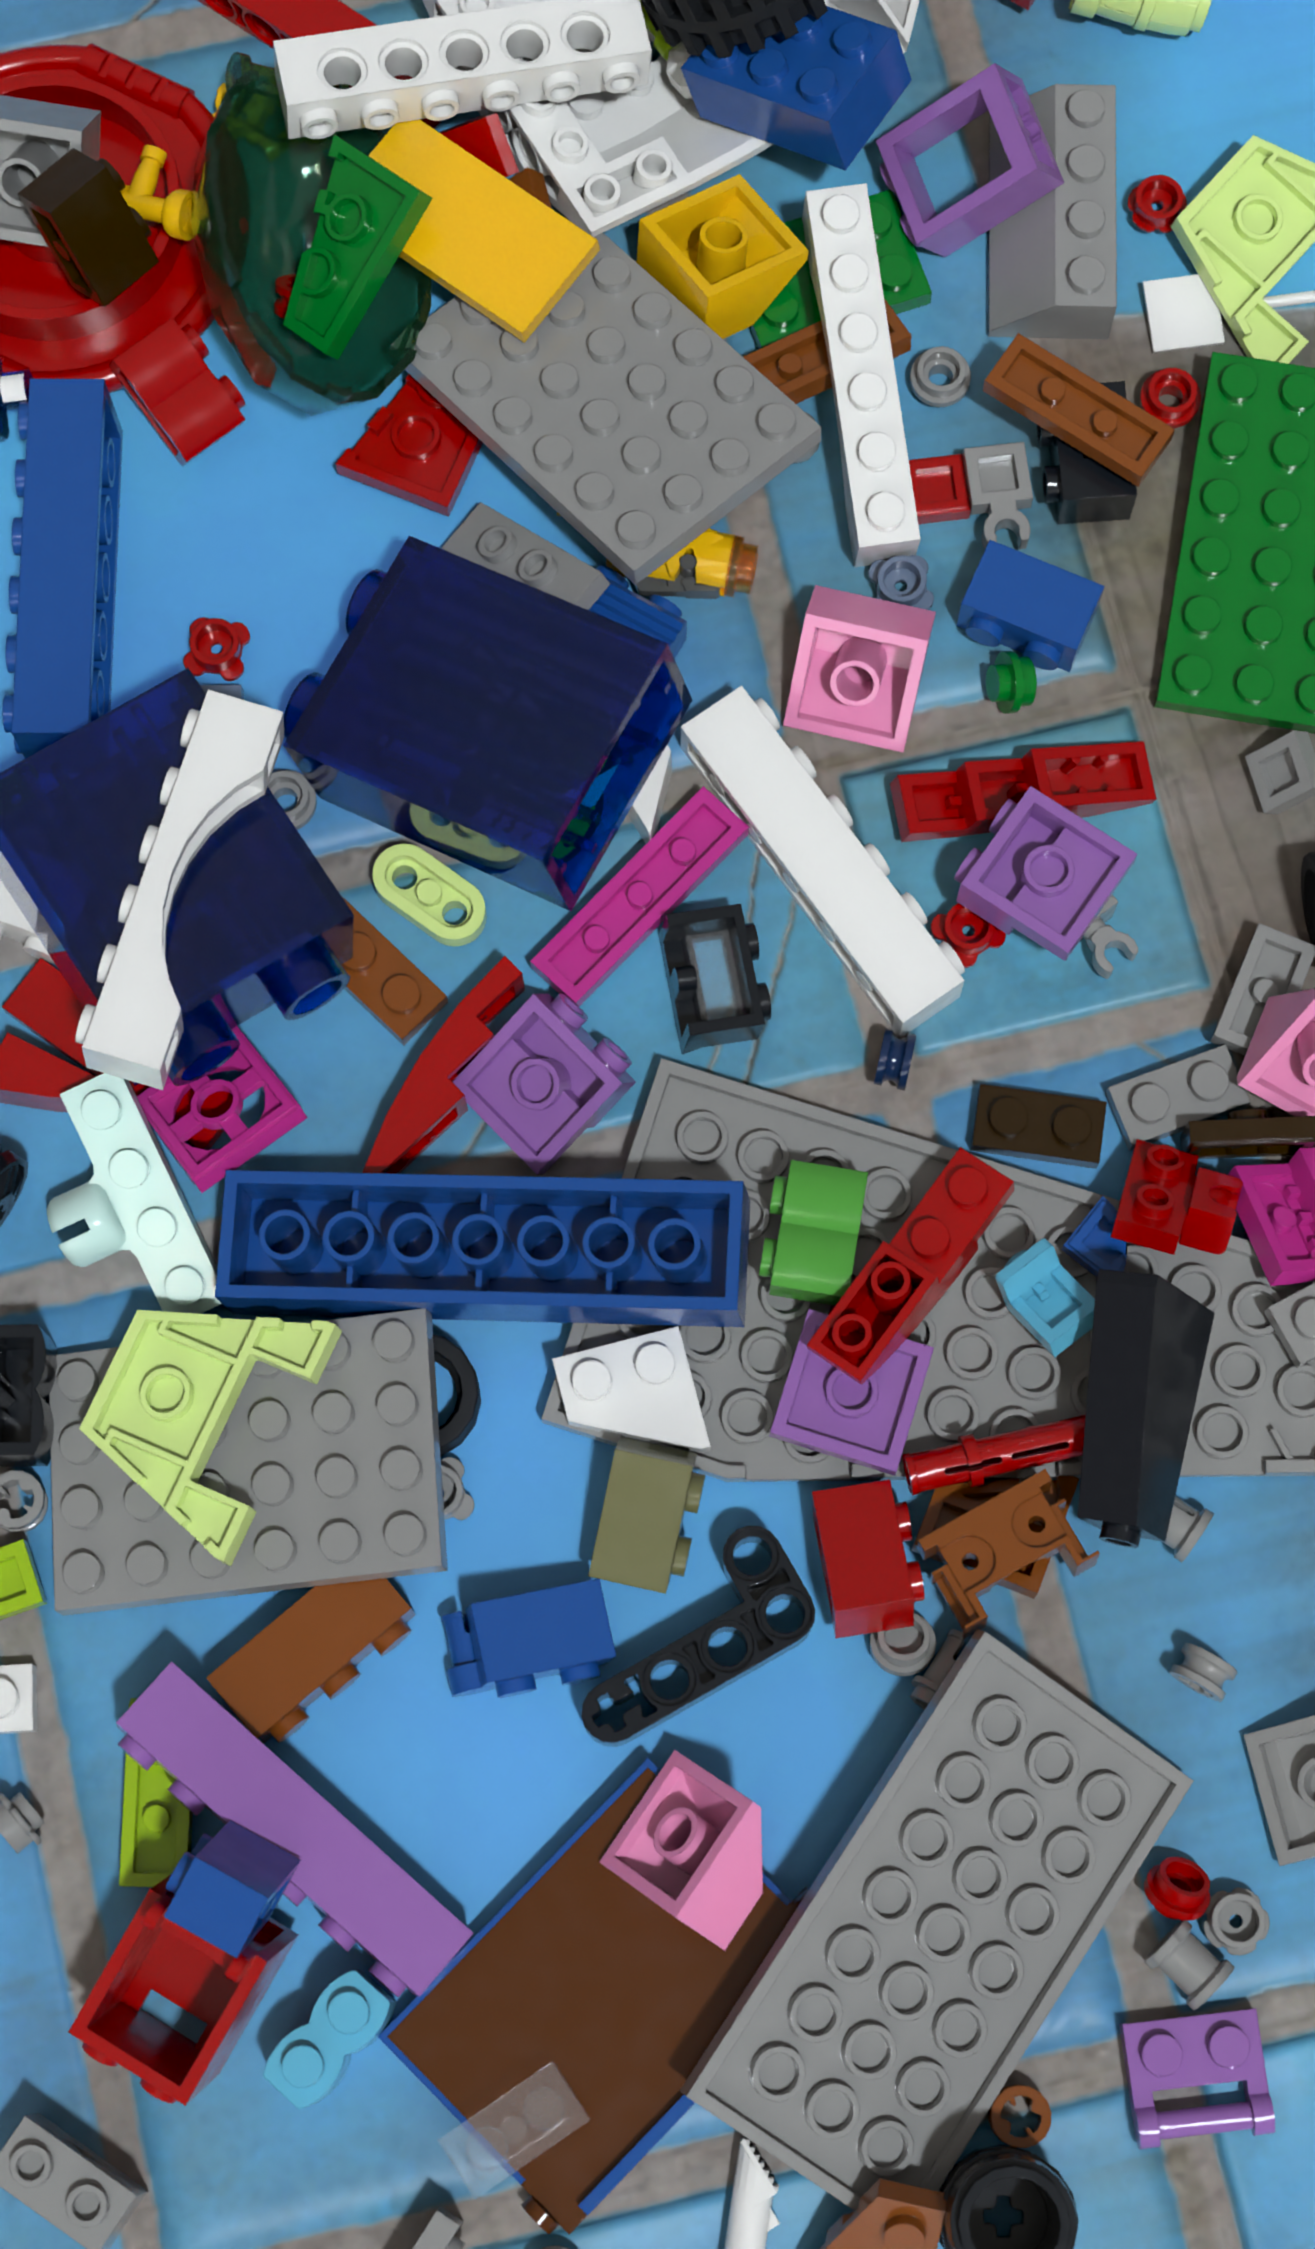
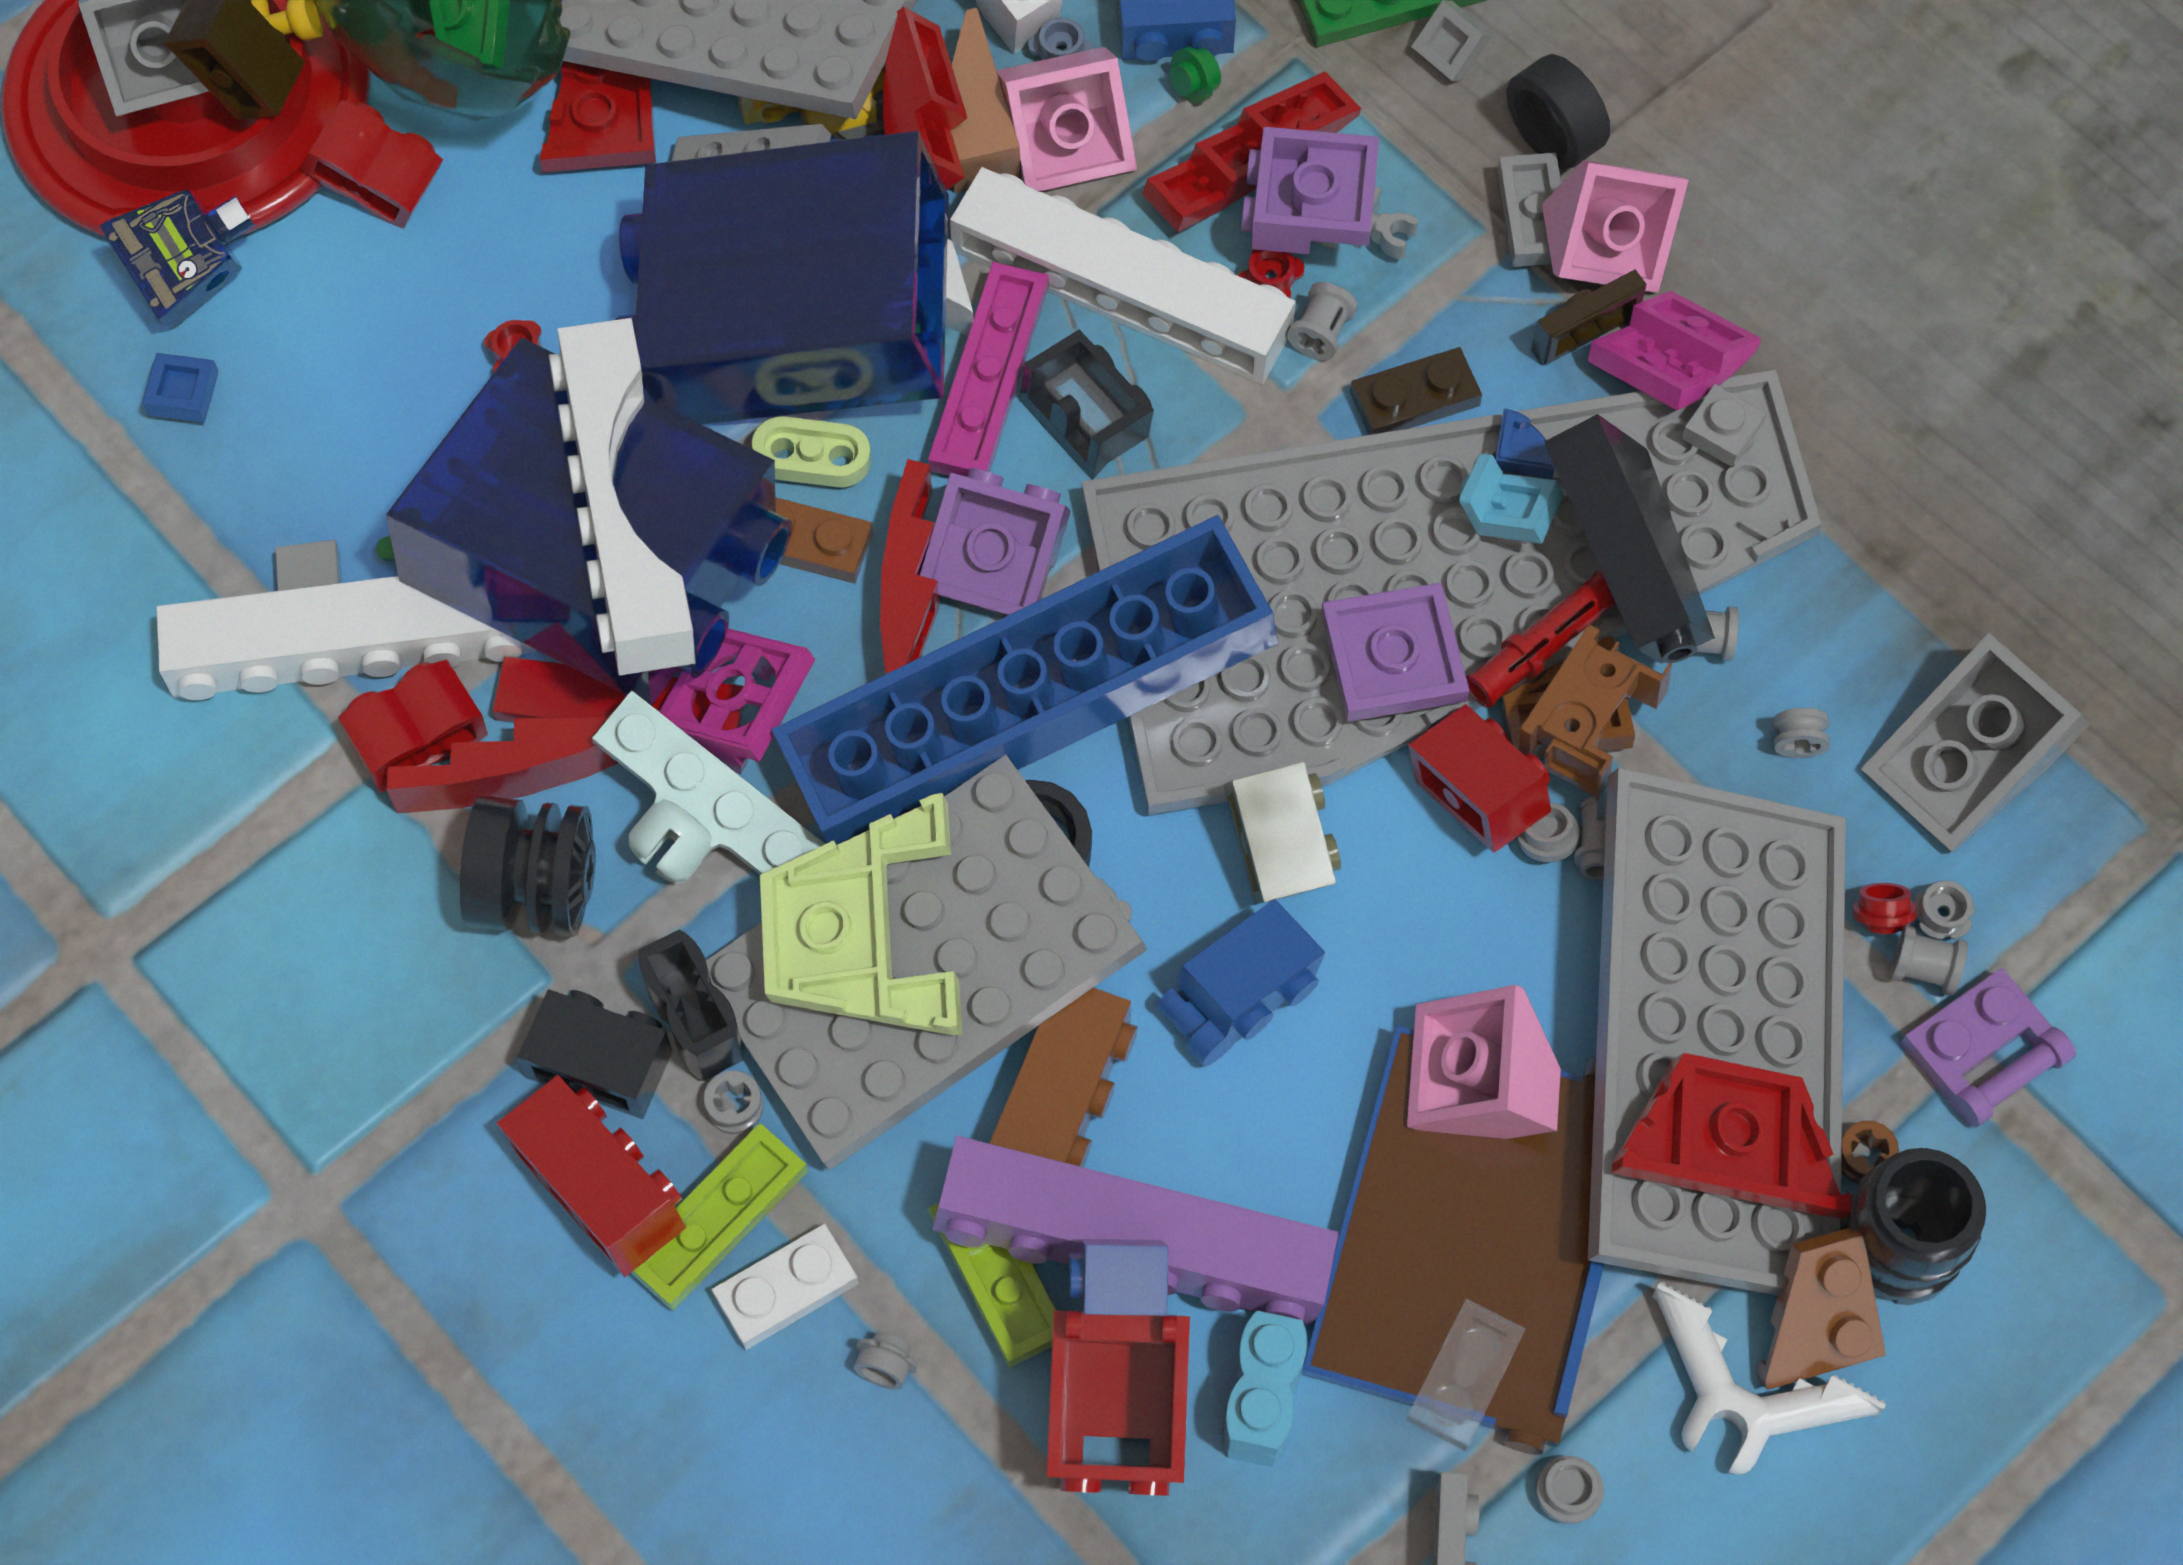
camera: 30 degrees left, 10 degrees down
blue brick [2,379,123,775] -> none
white wing [552,1326,711,1453] -> none
black beam [582,1526,815,1747] -> none
bright green brick [759,1160,868,1306] -> none
red slope [807,1147,1015,1385] -> none
dark blue bush [874,1028,916,1091] -> none
light grey plate [1105,1044,1250,1151] -> none
red plate [1111,1139,1243,1255] -> none
none -> red slope [883,6,968,201]
none -> nougat slope [951,8,1021,193]
none -> light grey bush [1287,282,1358,360]
none -> red wing [1611,1053,1852,1219]

